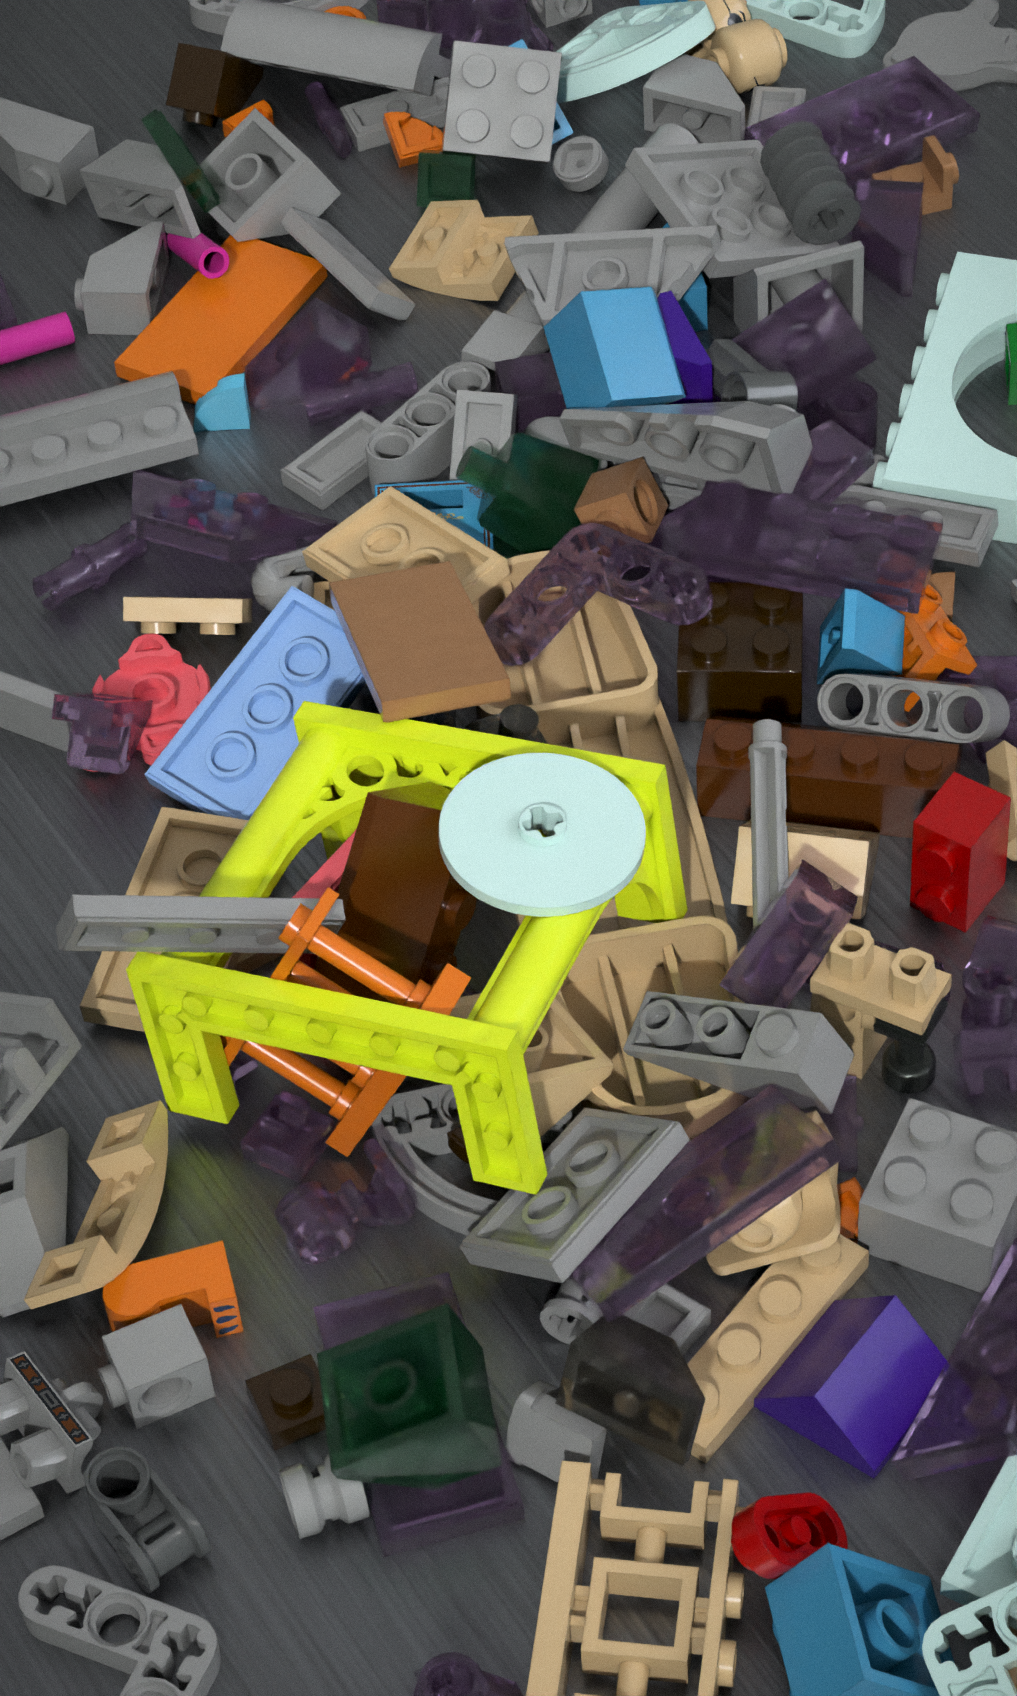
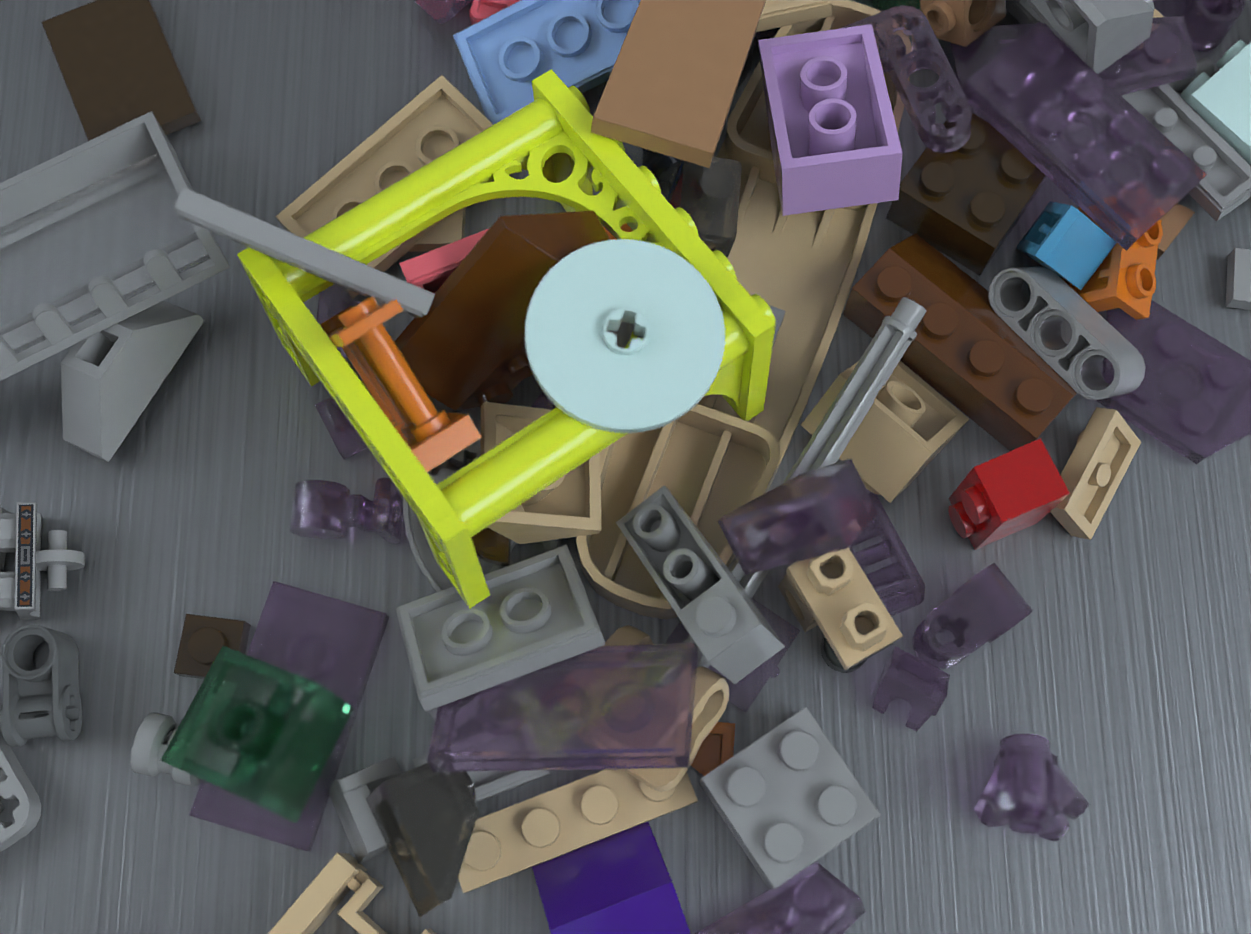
camera: 30 degrees right, 25 degrees up
tan slope [24,1100,169,1310] -> none
light grey brick [98,1304,215,1429] -> none
orange leg [103,1240,244,1338] -> none
none -> lavender slope [758,24,903,216]

